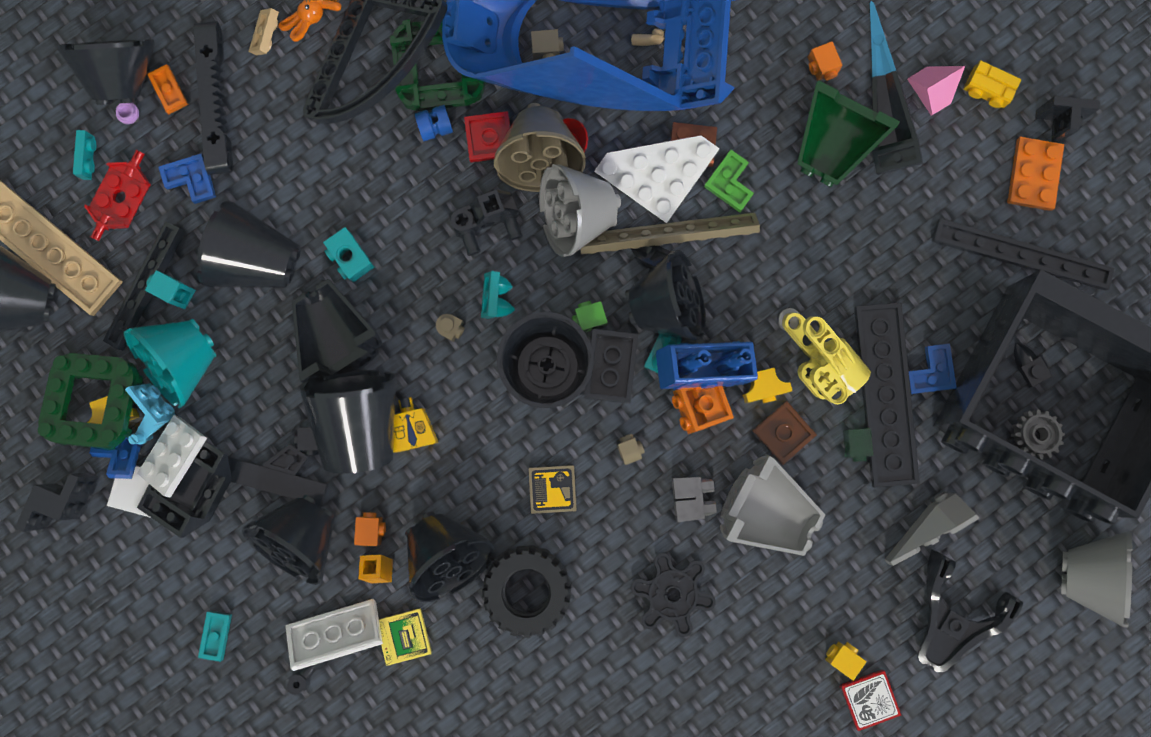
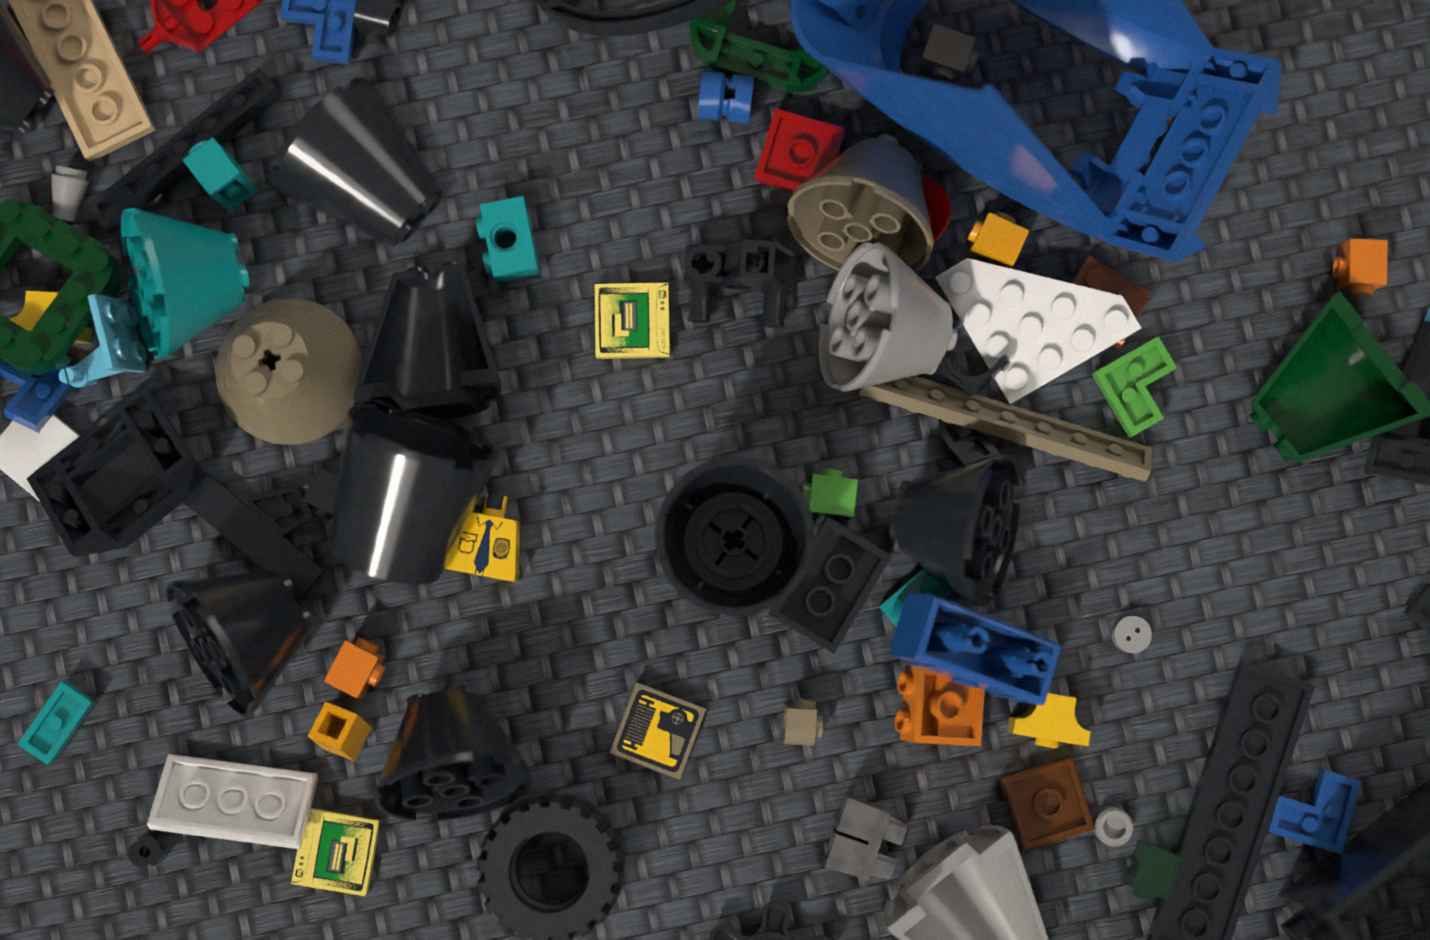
camera: 20 degrees right, 0 degrees up
white plate [137,415,207,497] -> none
dark tan plate [436,314,465,342] -> none
teal tile [481,271,515,319] -> none
tan arm [631,28,664,46] -> none
light yellow piece [782,312,871,405] -> none
none -> light grey cone [51,165,89,222]
none -> dark tan cone [216,298,364,445]
none -> tile [595,283,670,359]
none -> black helmet [937,320,1011,395]
none -> light orange brick [967,212,1029,268]
none -> light grey tile [1093,807,1133,846]

